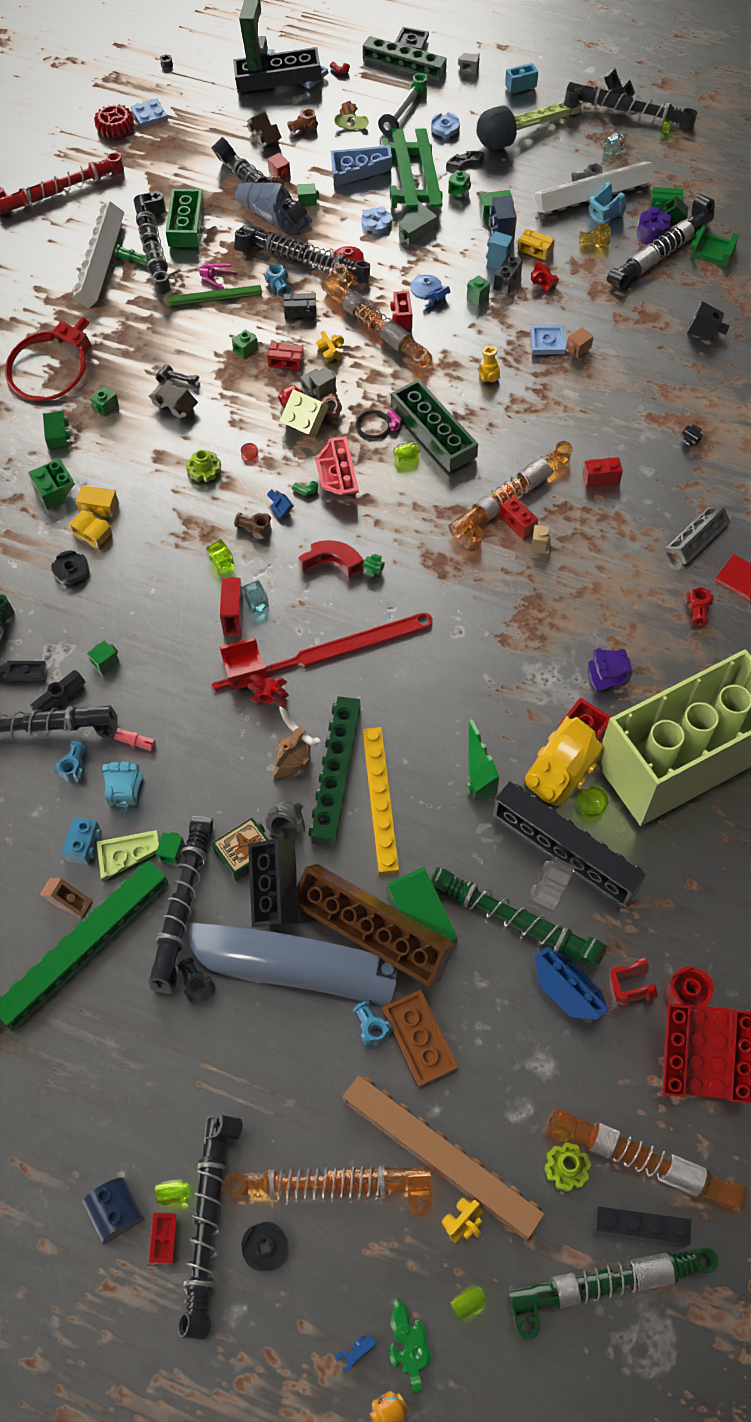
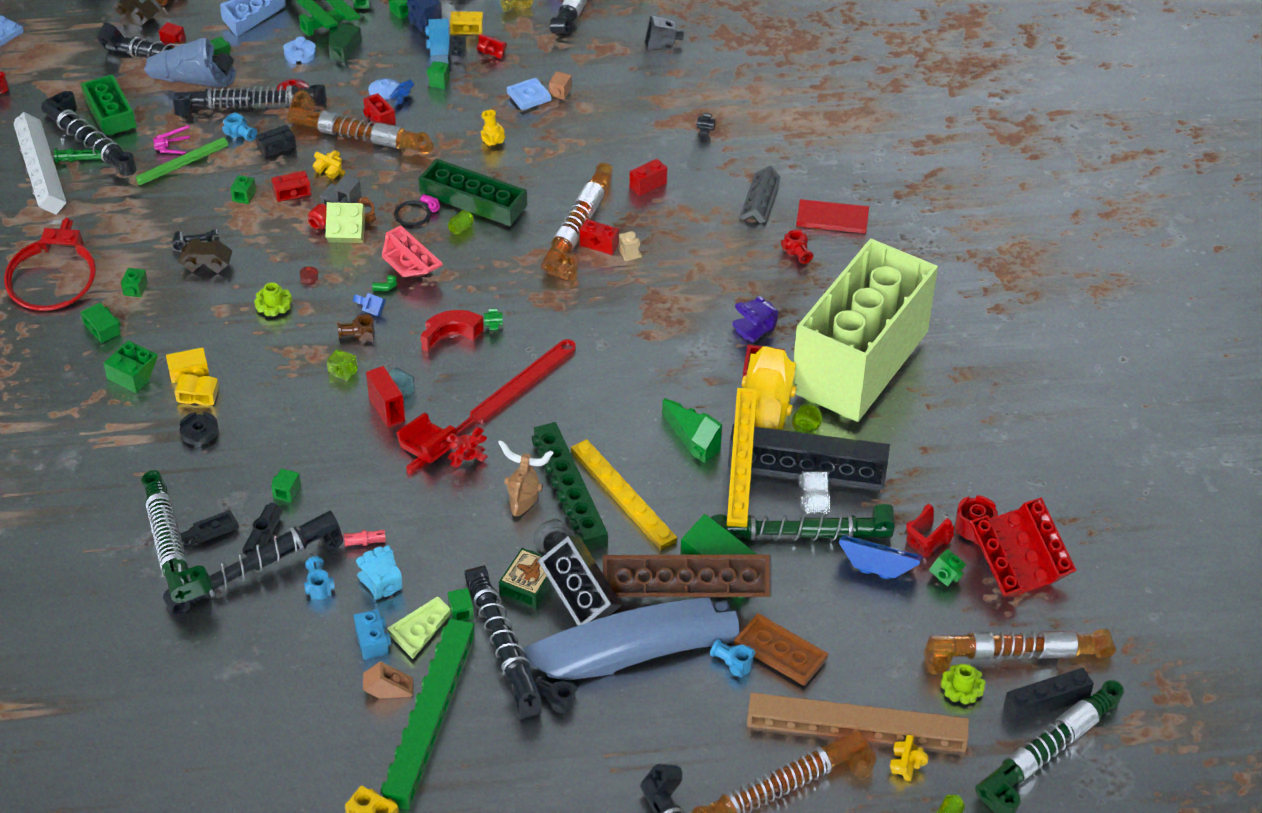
camera: 30 degrees left, 15 degrees down
none -> yellow plate [727,388,757,527]
none -> green brick [929,549,967,586]

